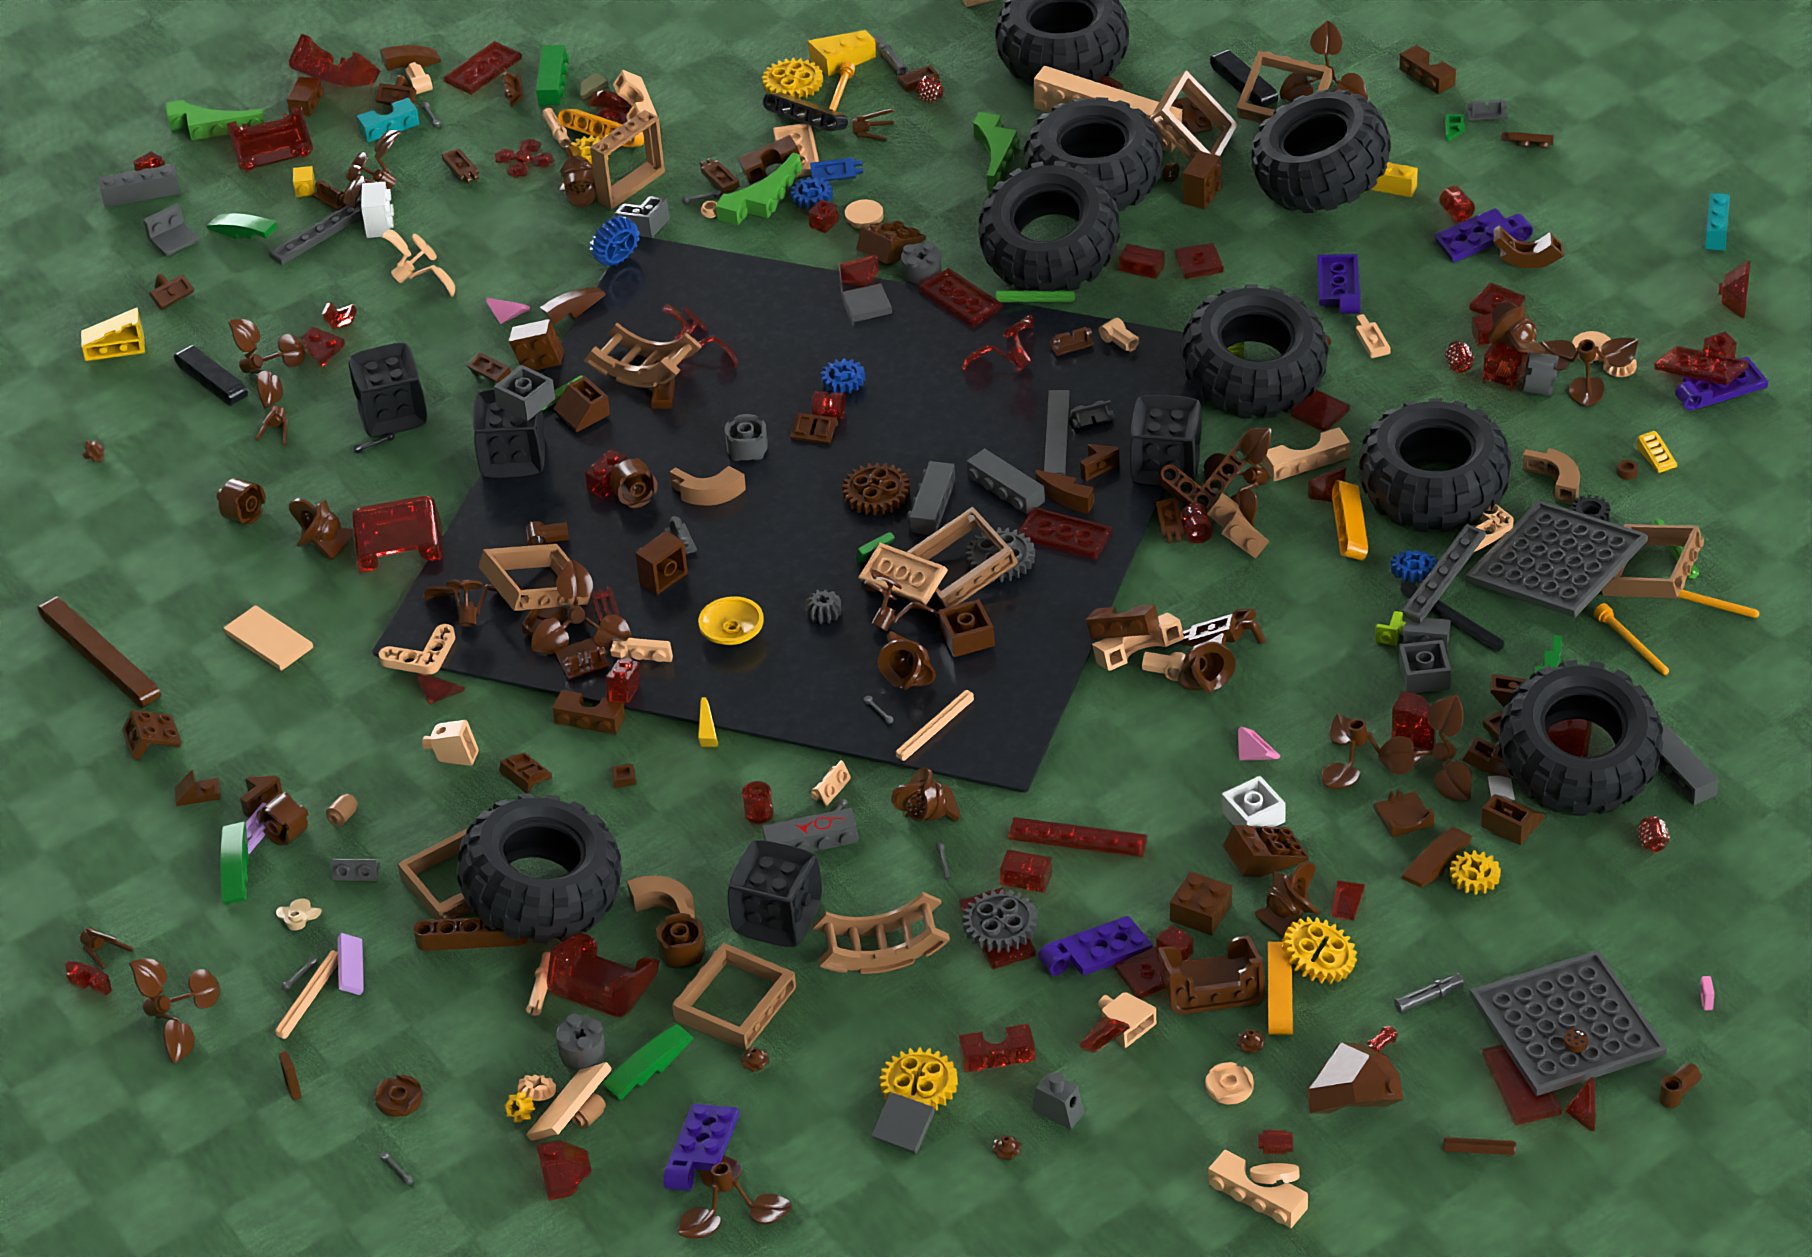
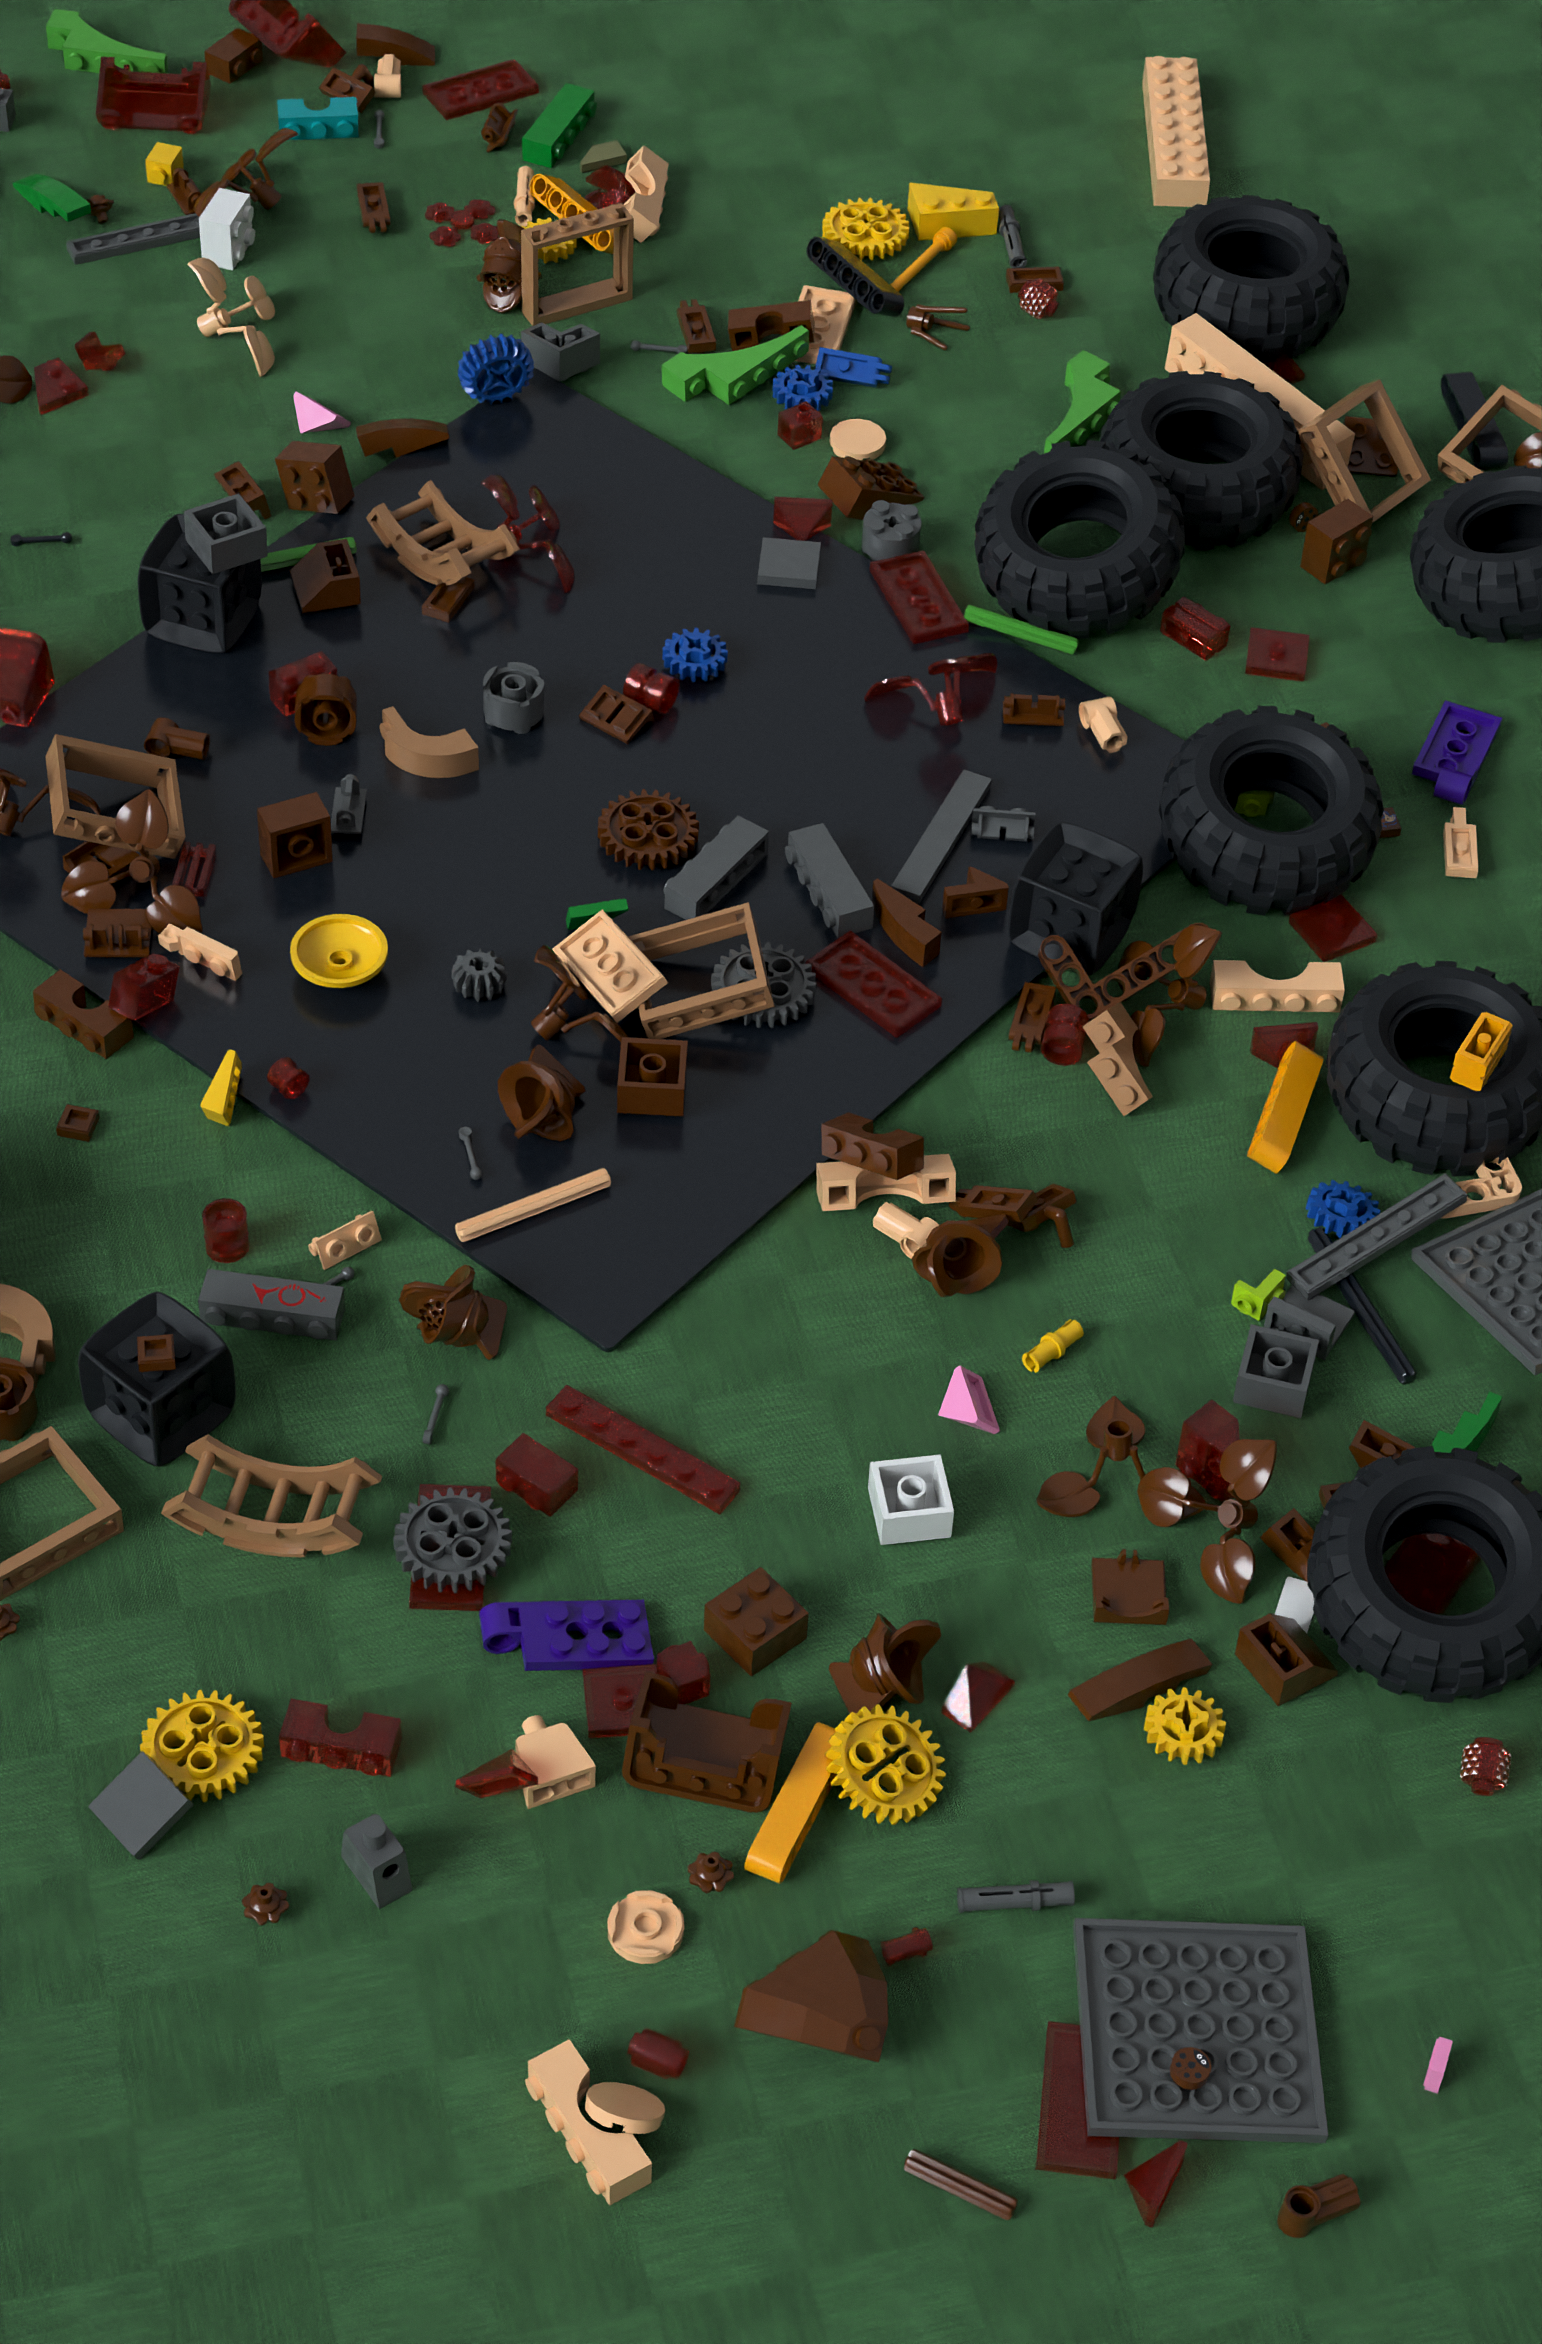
camera: 15 degrees right, 5 degrees up
black piece [349,343,427,436] -> none
light nougat plate [701,201,717,218] -> none
reddish brown slope [1223,825,1309,877] -> none
none -> reddish brown plant [87,194,114,224]
none -> reddish brown tile [137,1334,176,1372]
none -> clear red wheel [267,1057,310,1099]
none -> yellow pin [1022,1319,1084,1373]
none -> light orange brick [1450,1012,1513,1091]

